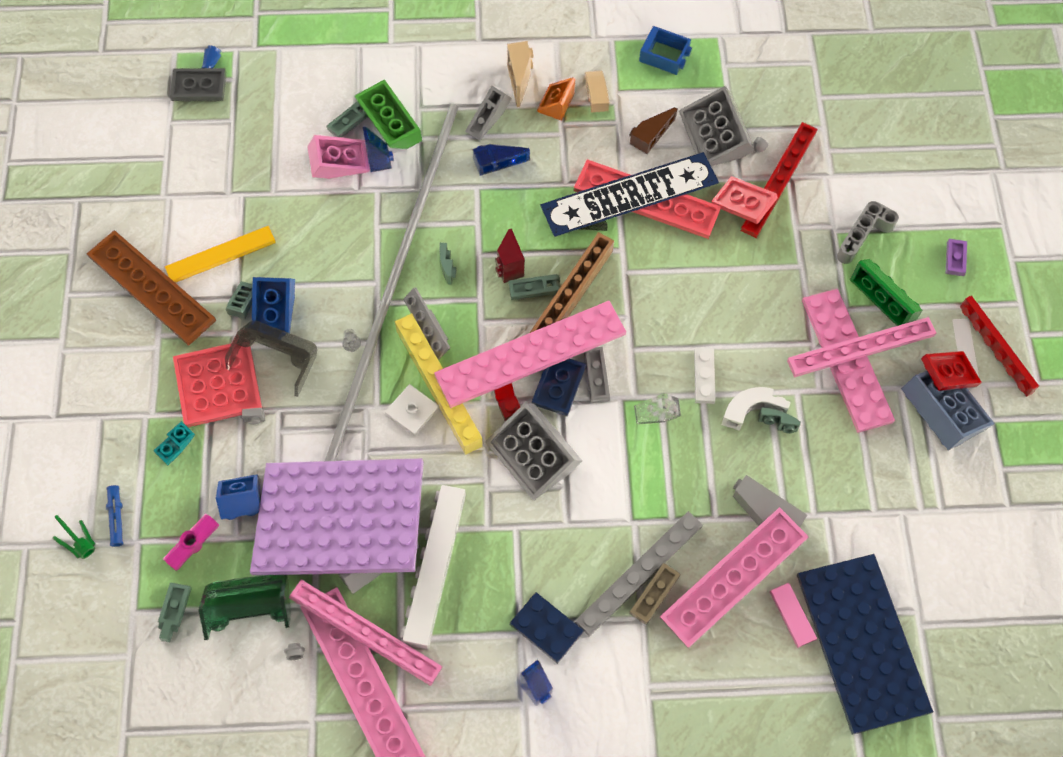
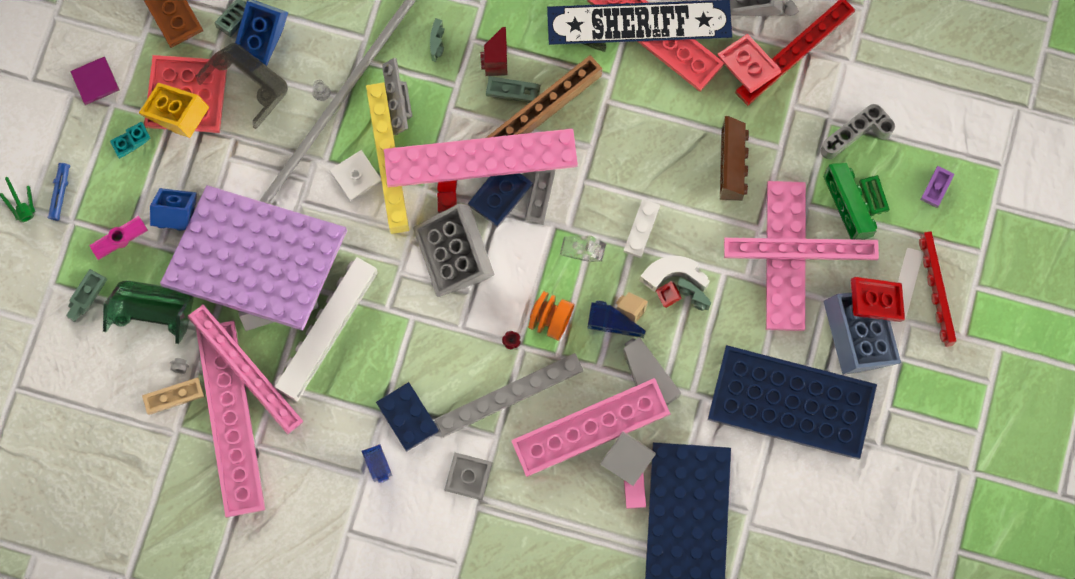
camera: 20 degrees right, 10 degrees up
light grey plate [242,408,265,424] -> none
dark tan plate [629,563,681,625] -> none
none -> magenta tile [70,56,120,105]
none -> yellow slope [139,83,209,138]
none -> tan plate [142,378,205,415]
none -> light grey tile [444,452,492,501]
none -> dark red plate [502,331,521,350]
none -> orange wheel [528,291,574,341]
none -> clear blue slope [587,301,646,338]
none -> light grey tile [601,431,656,486]
none -> tan slope [616,292,648,325]
none -> red plate [655,281,682,308]
none -> dark blue plate [707,345,877,460]
none -> reddish brown slope [720,116,749,201]
none -> green tile [859,175,890,216]

